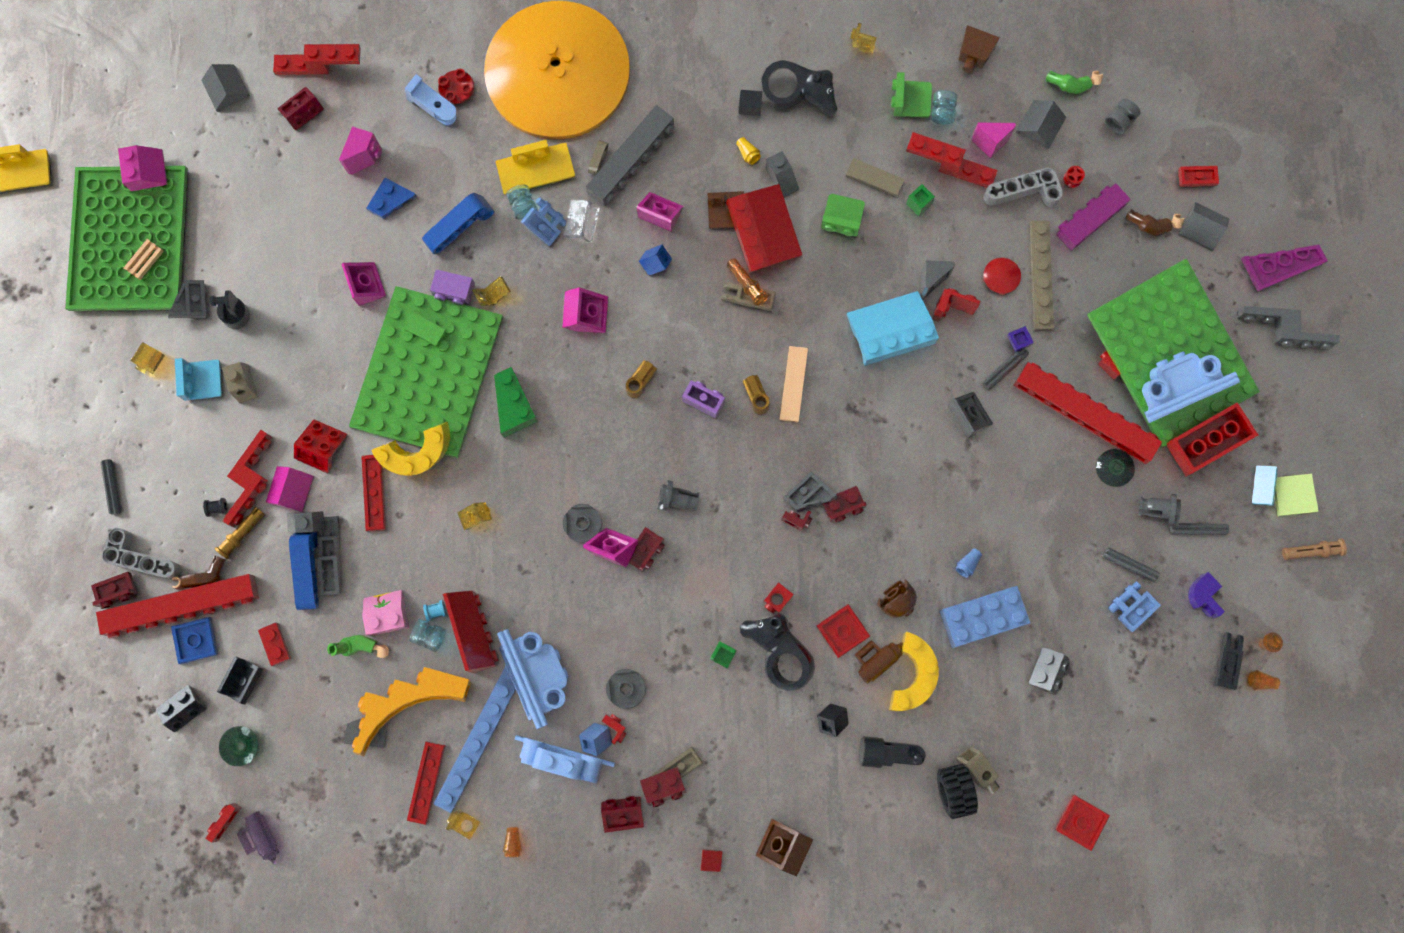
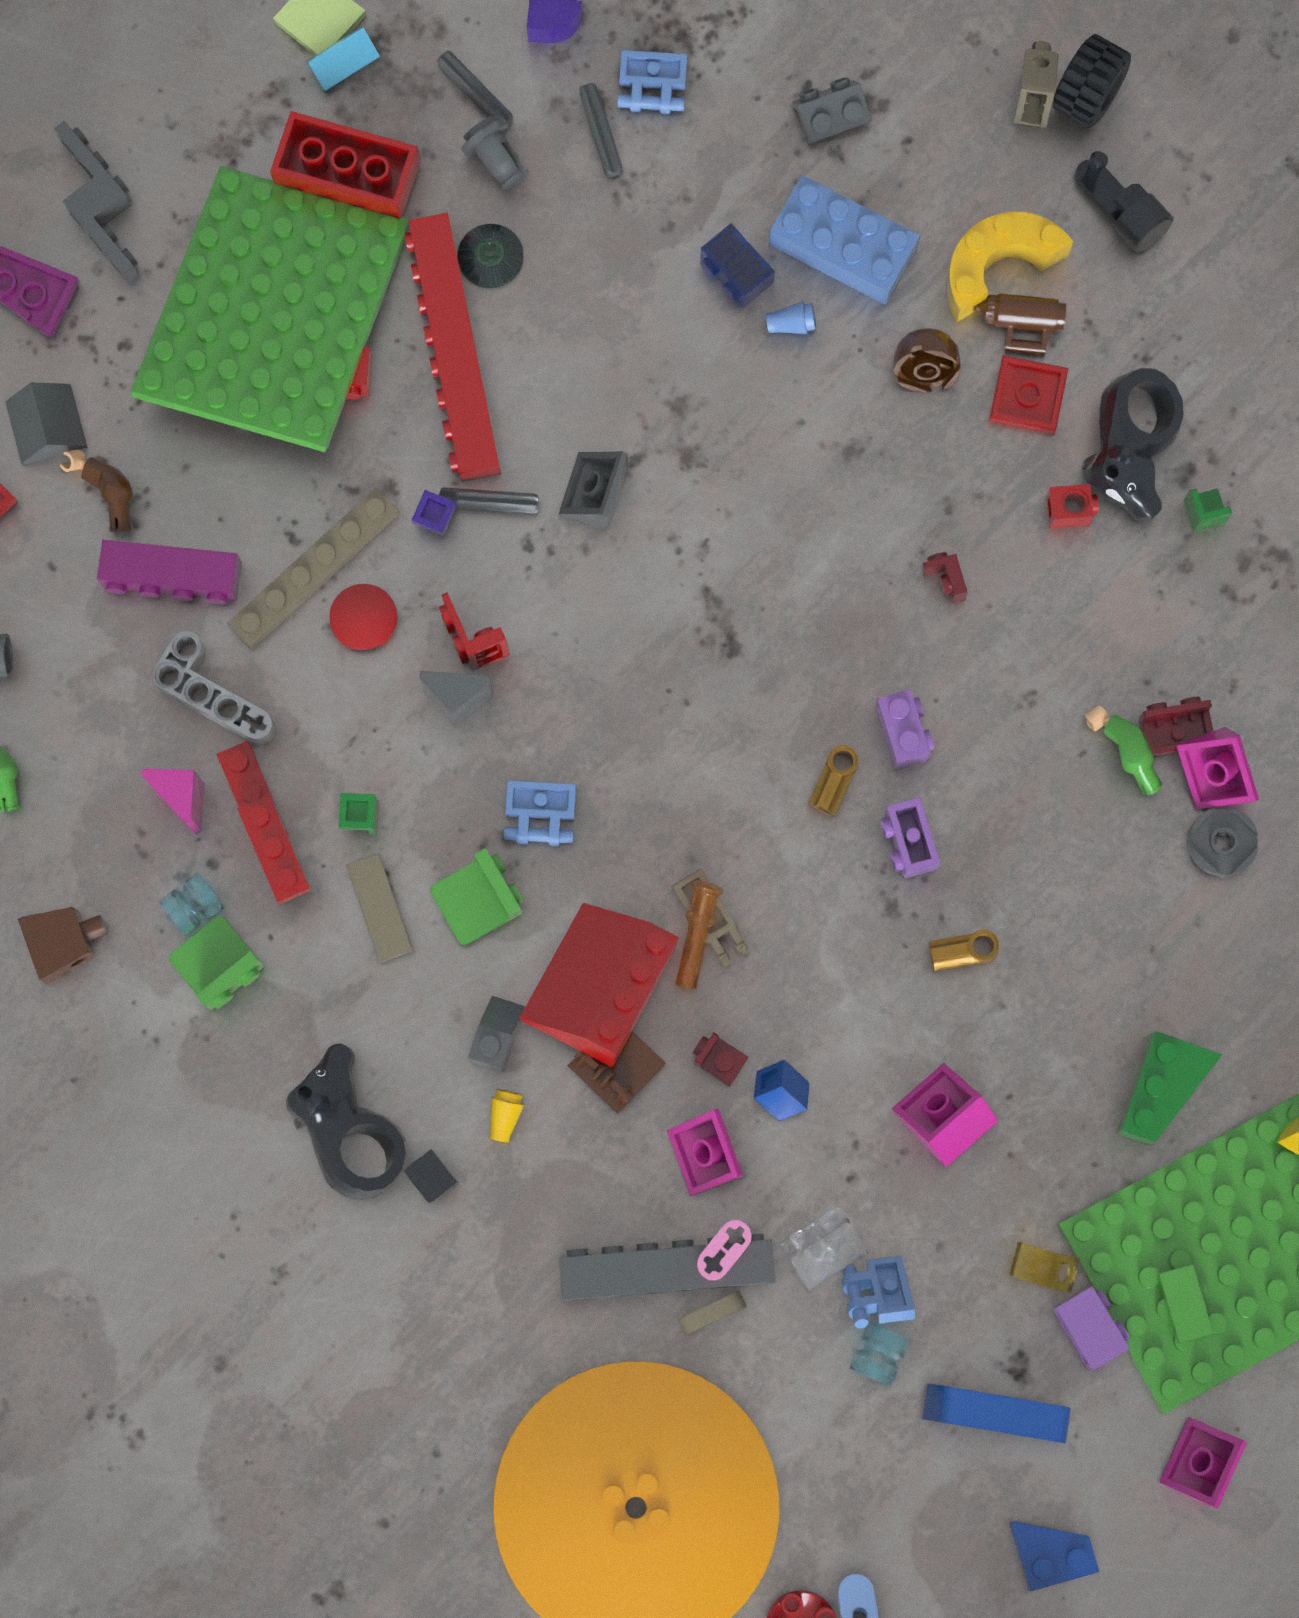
camera: 135 degrees left, 0 degrees up
yellow bracket [495,140,575,195] -> none
dark grey piece [657,480,700,511] -> none
light nougat tile [780,346,808,423] -> none
dark grey wing [783,472,838,512] -> none
black panel [817,704,849,737] -> none
dark red bracket [822,486,867,523] -> none
medium azure piece [847,291,939,366] -> none
clear yellow bracket [850,22,877,52] -> none
dark grey slope [1016,100,1066,149] -> none
red wheel [1063,166,1085,189] -> none
light blue brick [1142,351,1240,423] -> none
none -> medium blue plate [504,781,576,846]
none -> dark red bracket [693,1032,749,1087]
none -> bright pink beam [697,1220,752,1281]
none -> clear blue brick [700,223,775,307]
none -> medium lavender brick [875,689,934,771]
none -> bright green arm [1084,706,1162,795]

